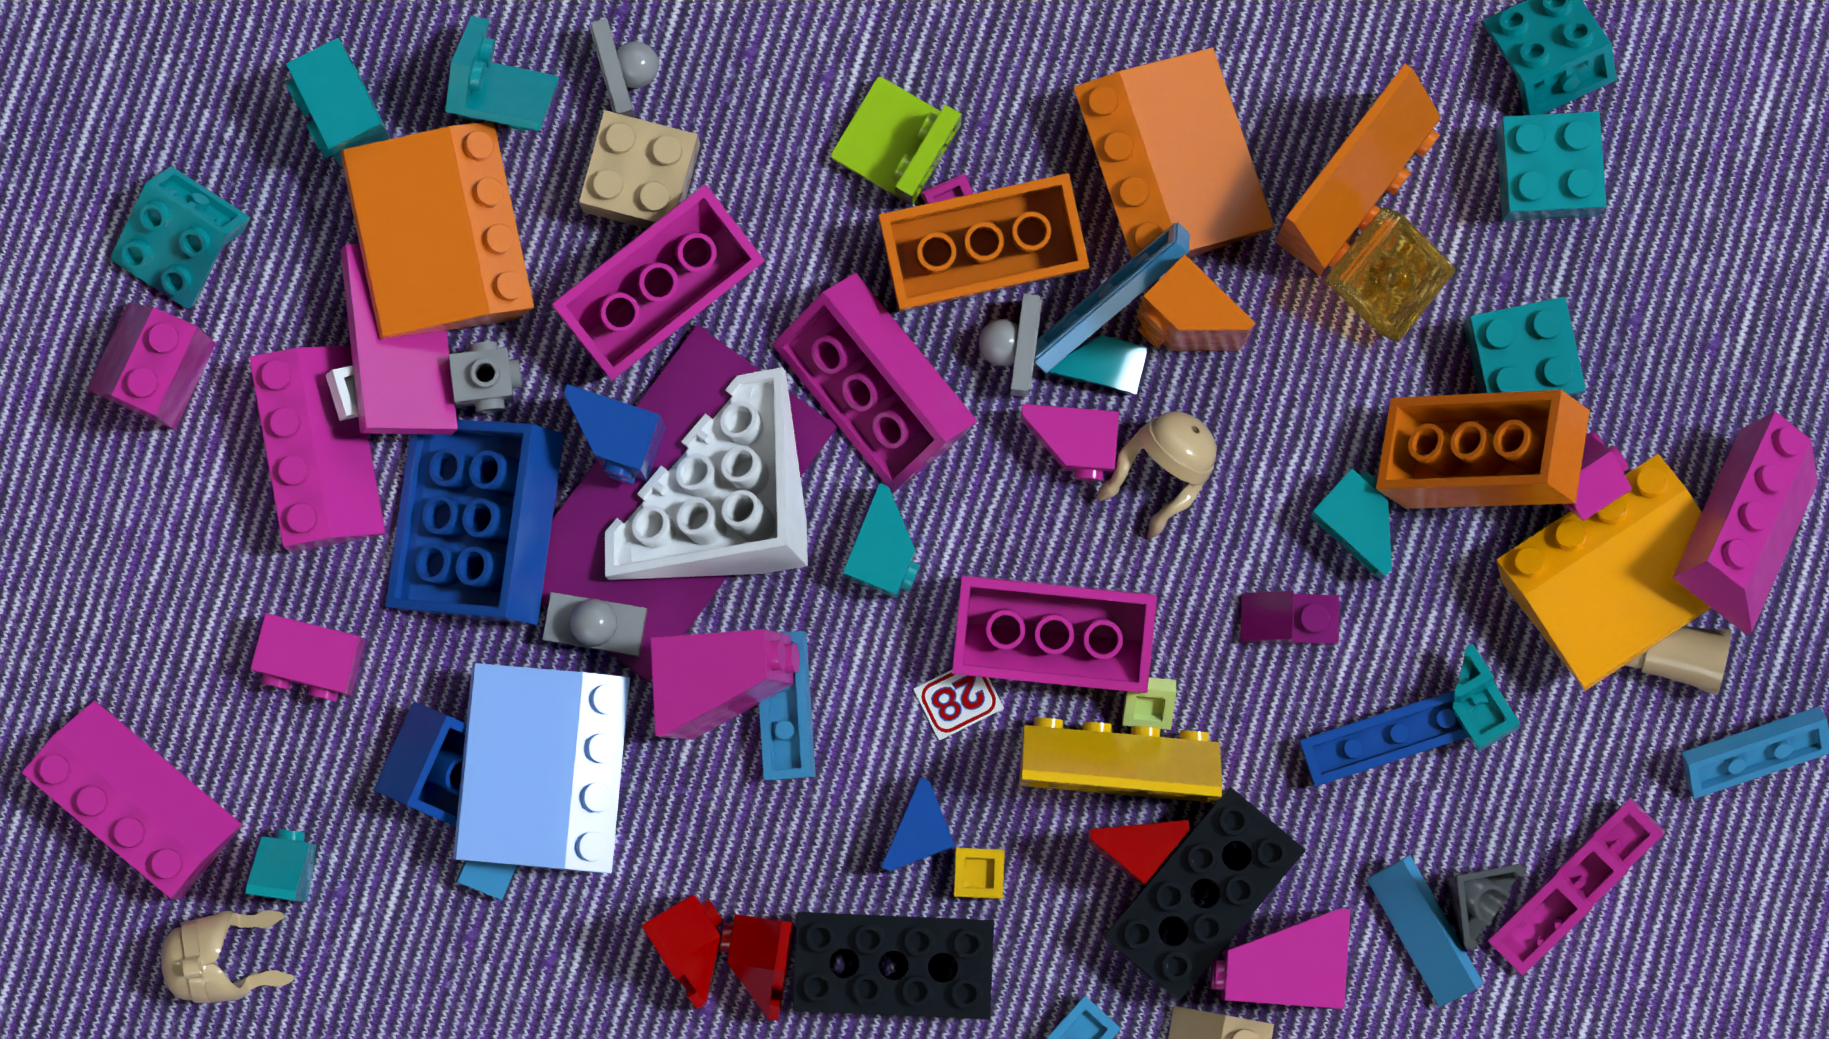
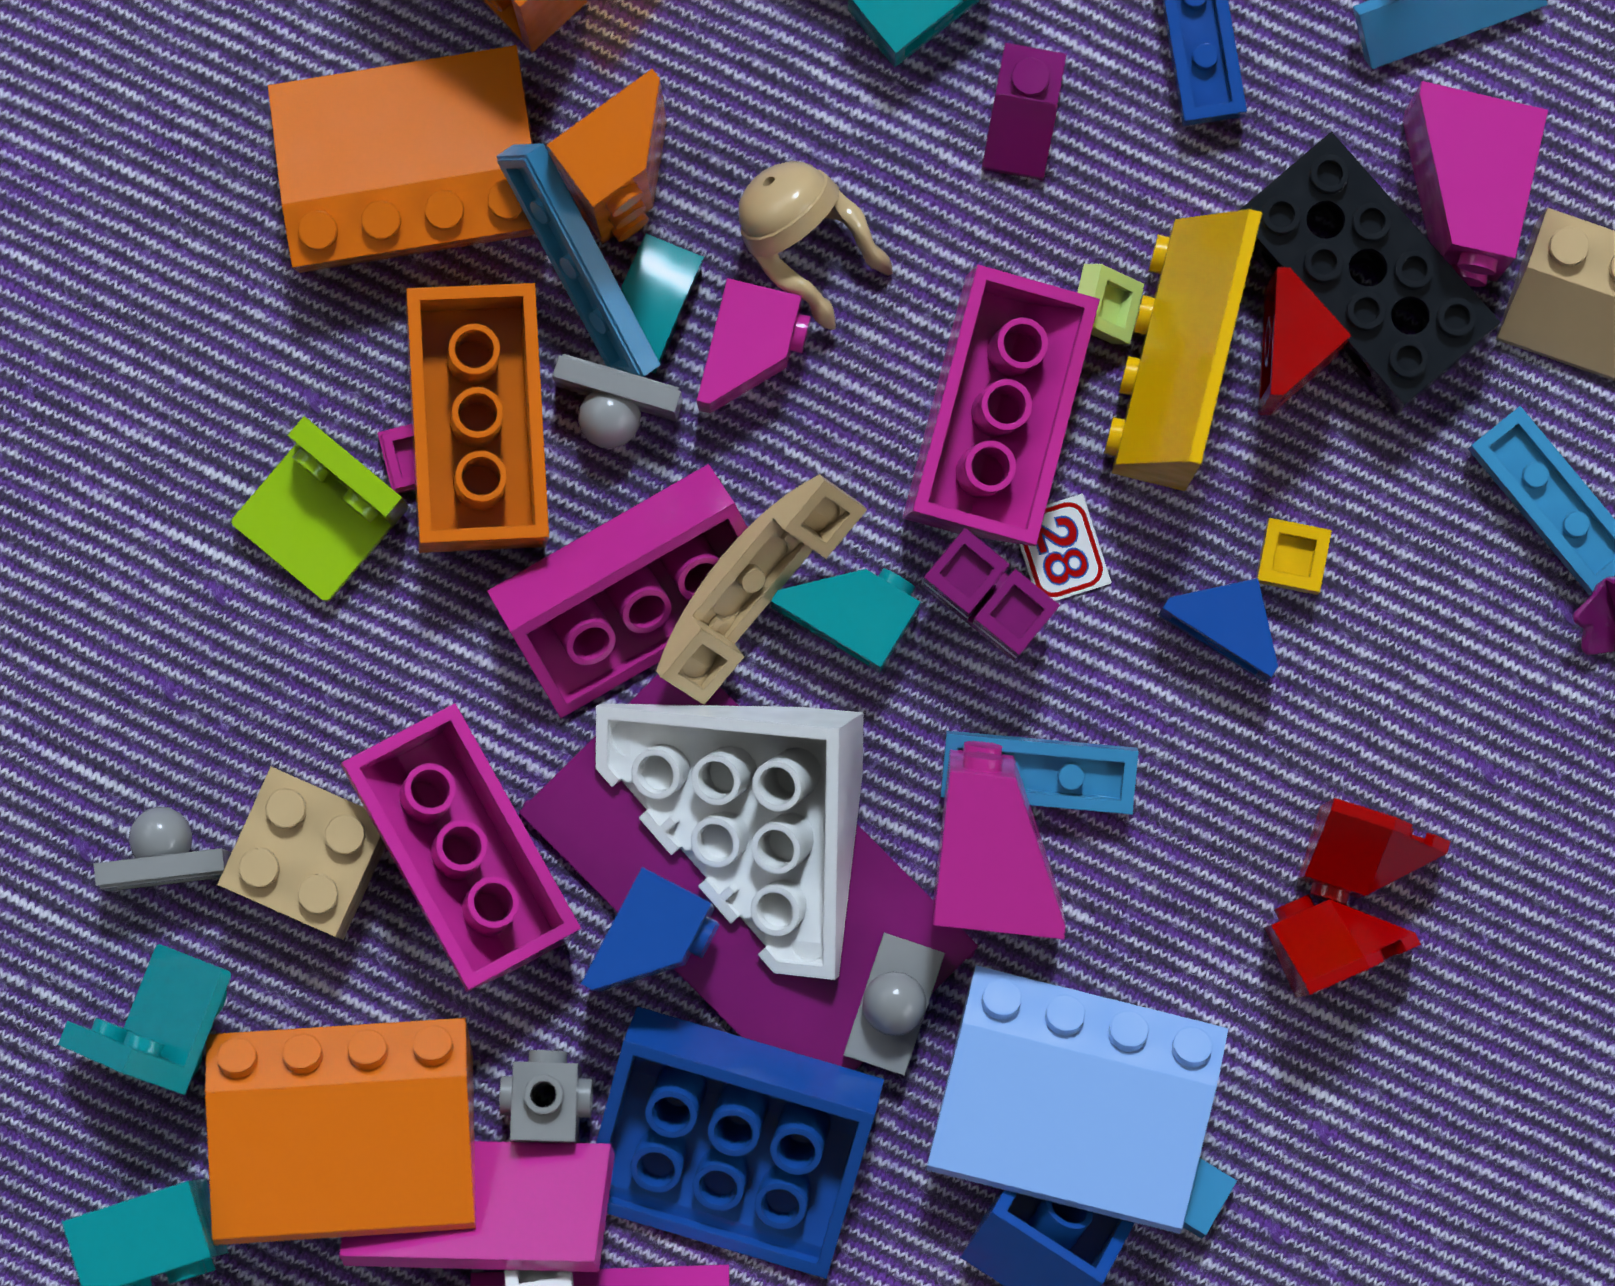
camera: 80 degrees left, 0 degrees up
black brick [793,912,994,1019] -> none
none -> tan slope [656,474,867,705]
none -> magenta hips [924,528,1060,661]

